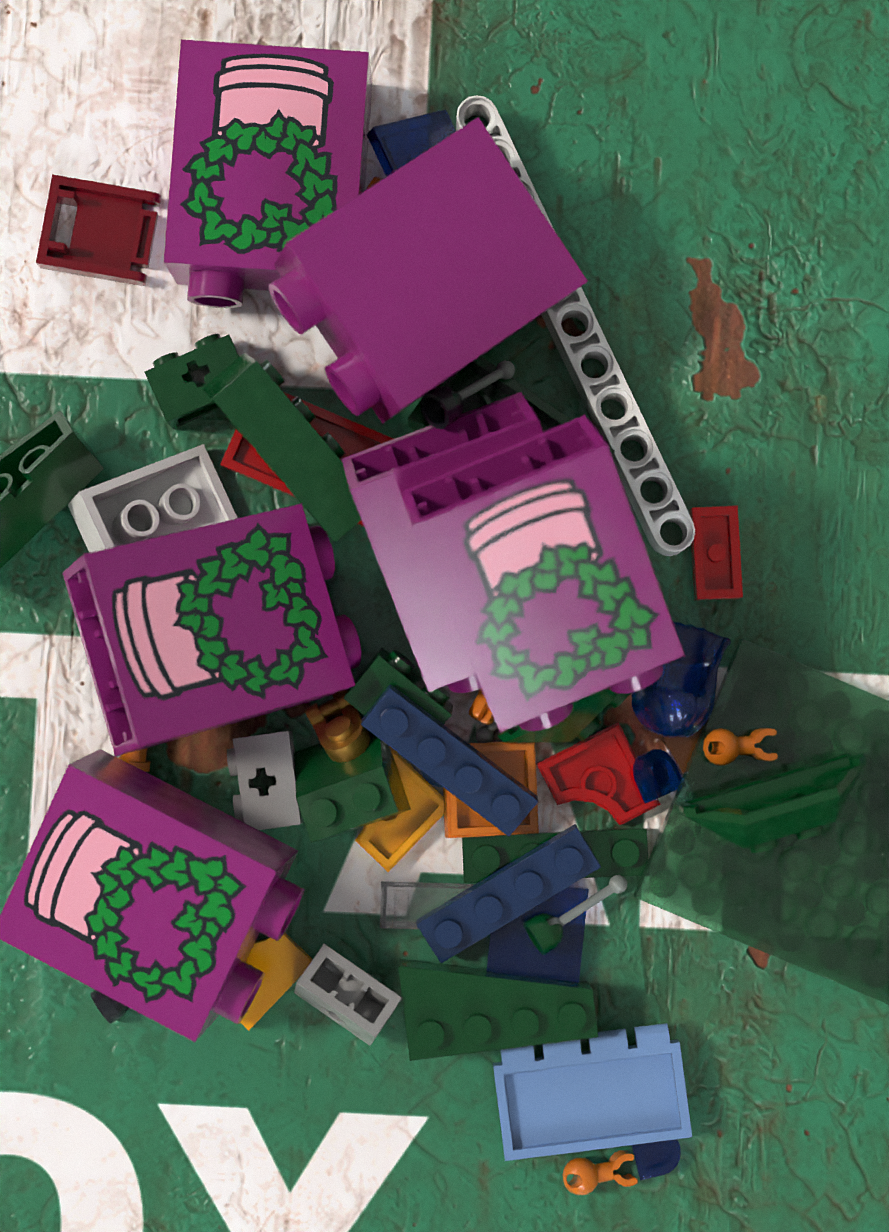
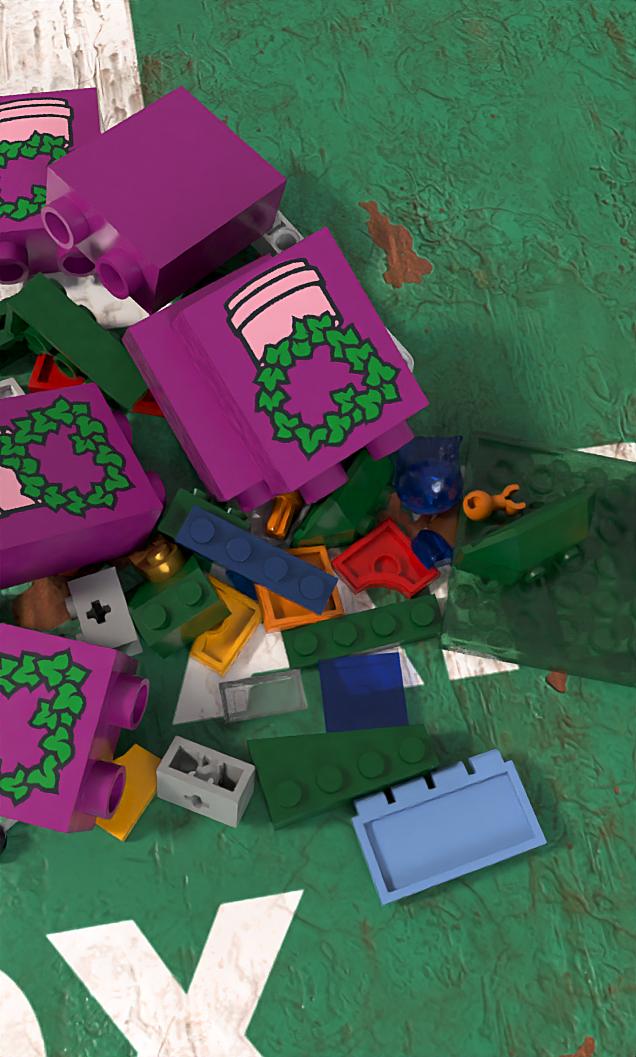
camera: 15 degrees left, 20 degrees down
dark blue plate [416,824,601,963] -> none
black hinge [420,360,515,429] -> none
hinge [523,875,627,956] -> none
orange arm [562,1150,638,1195] -> none
clear blue tile [631,1139,681,1181] -> none
red plate [689,505,743,601] -> none

